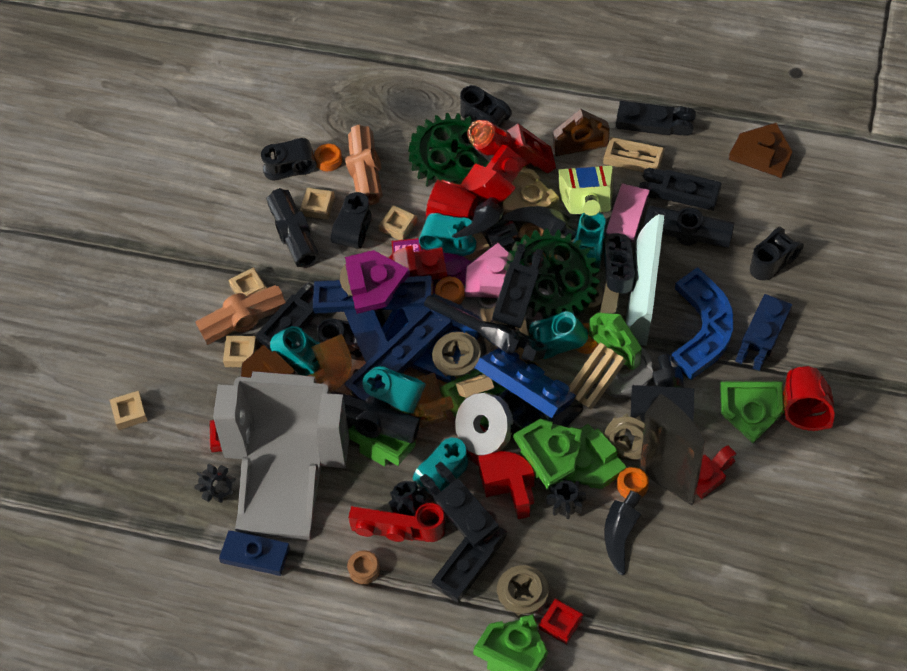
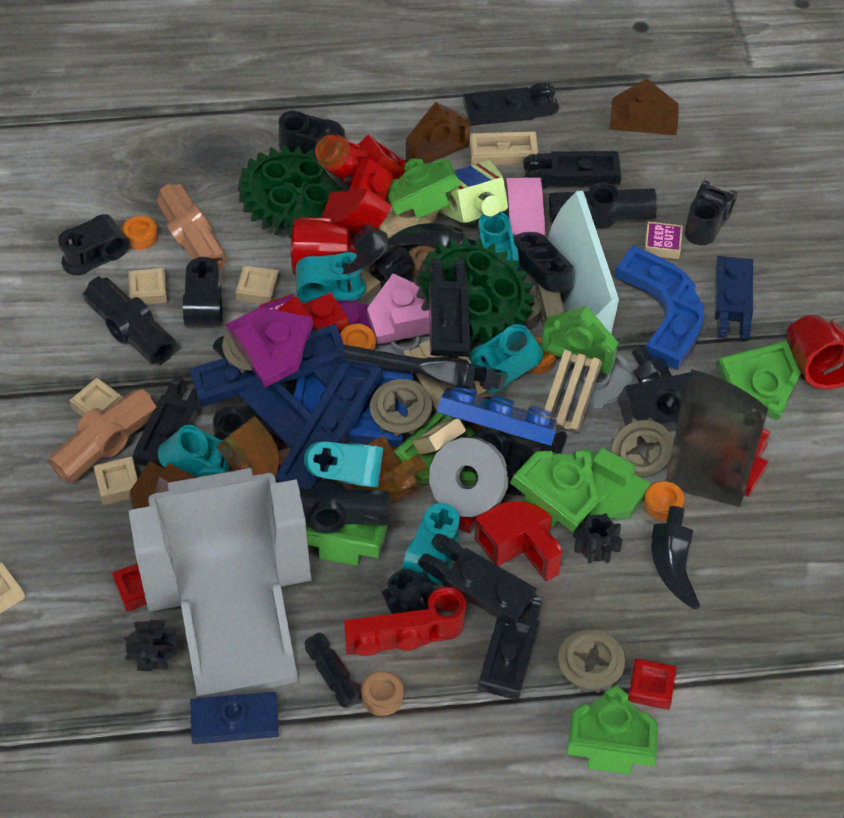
camera: 25 degrees left, 5 degrees down
none -> black axle [305,633,361,708]
none -> bright green plate [387,158,461,219]
none -> tile [644,222,683,260]

